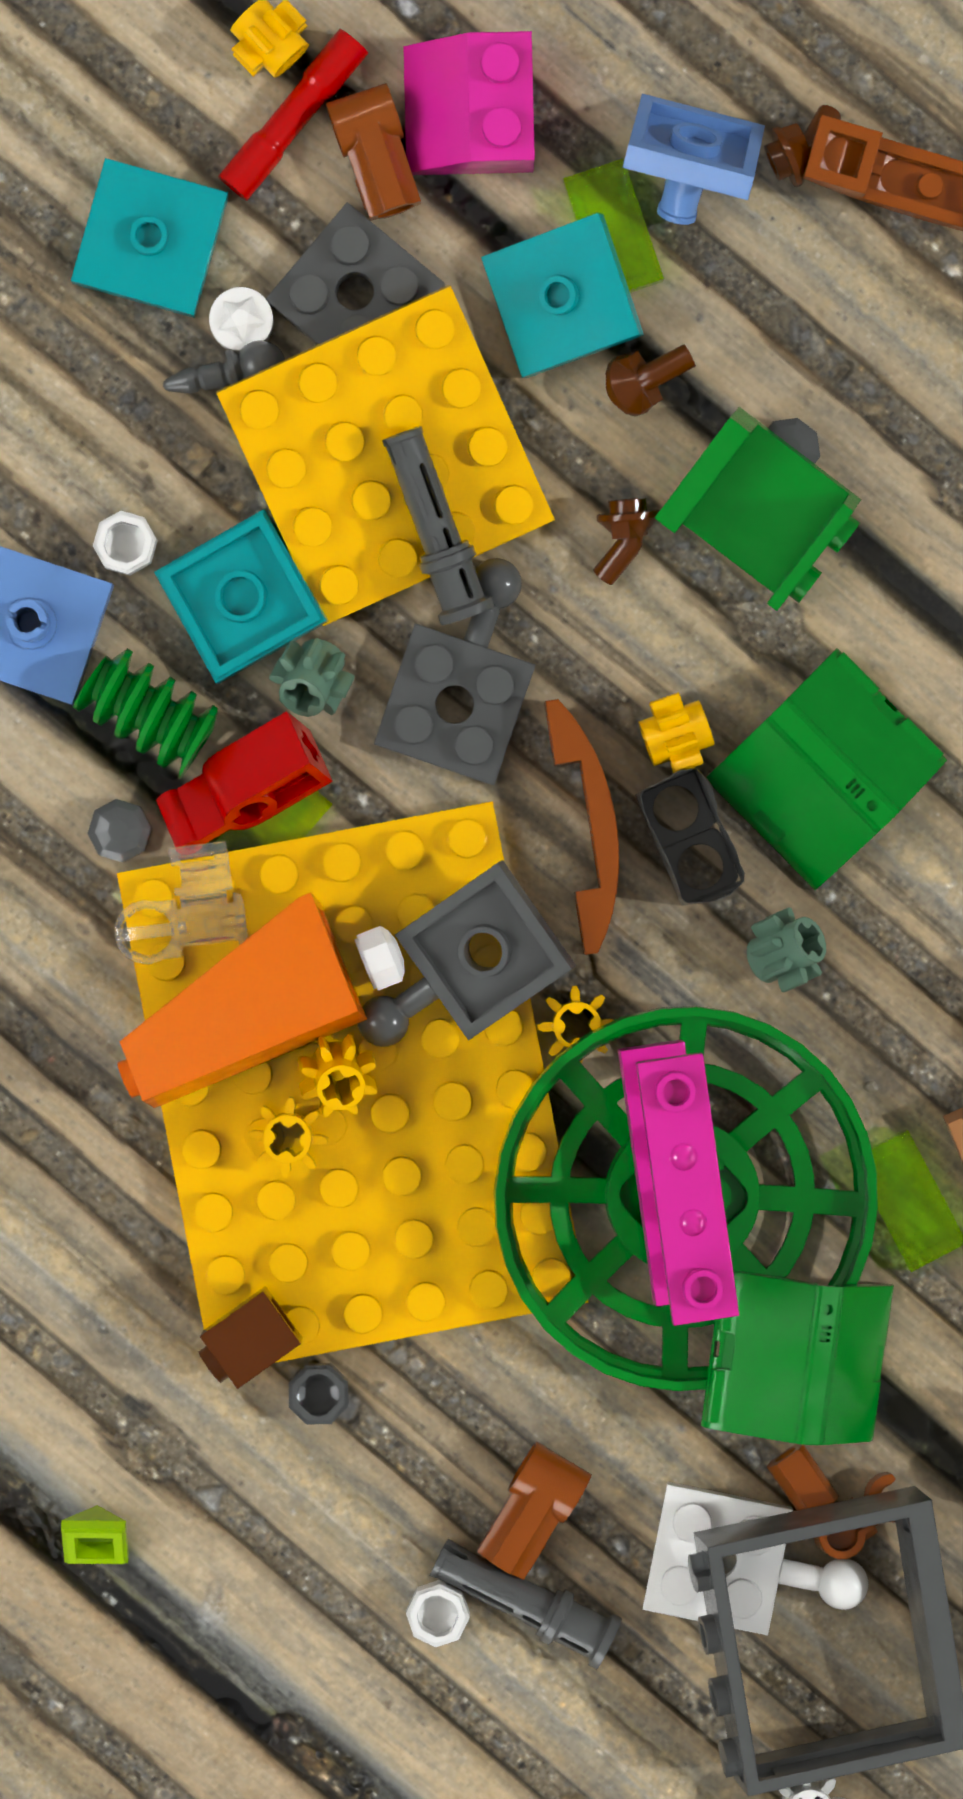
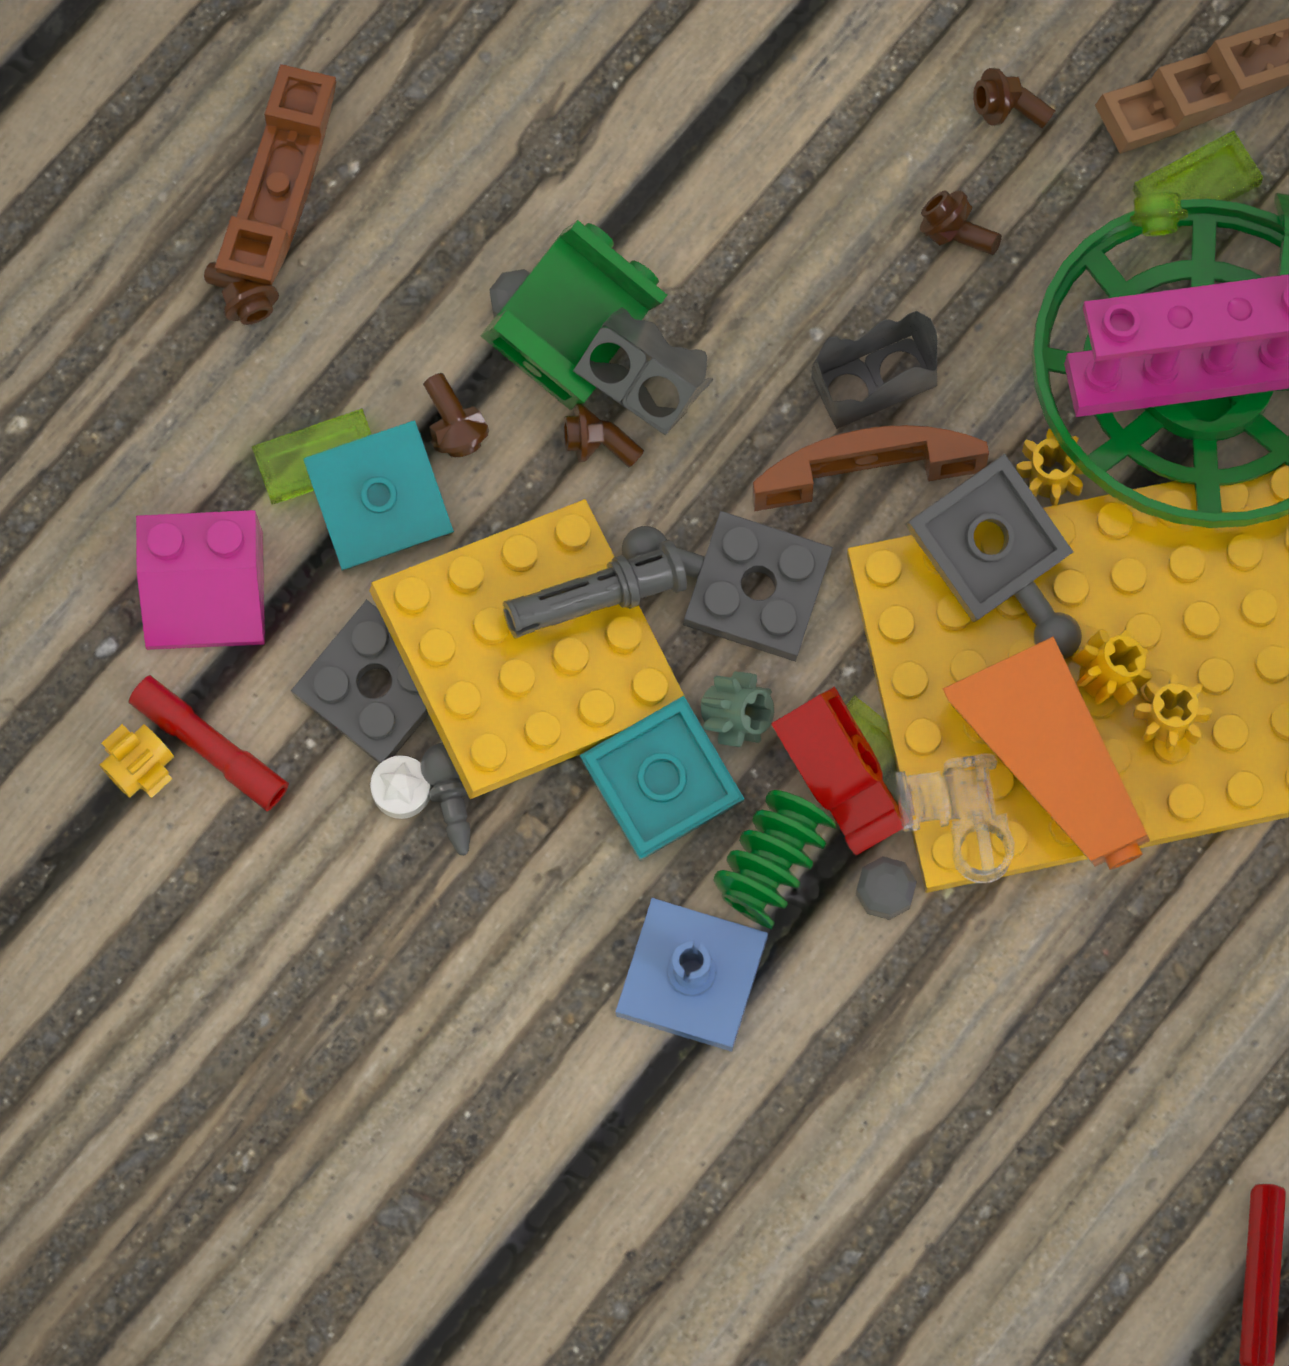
camera: 90 degrees left, 15 degrees down
teal plate [71,158,229,318] -> none
white tile [93,511,158,576] -> none
dark orange piece [326,83,421,221] -> none
white tile [354,926,405,991] -> none
medium blue tile [622,94,765,225] -> none
yellow gear [638,692,715,773] -> none
green piece [706,648,947,890] -> none
sand green gear [747,907,826,993] -> none
none -> dark grey piece [573,307,713,435]
none -> reddish brown plate [920,190,1002,255]
none -> clear neon green plate [1130,192,1188,236]

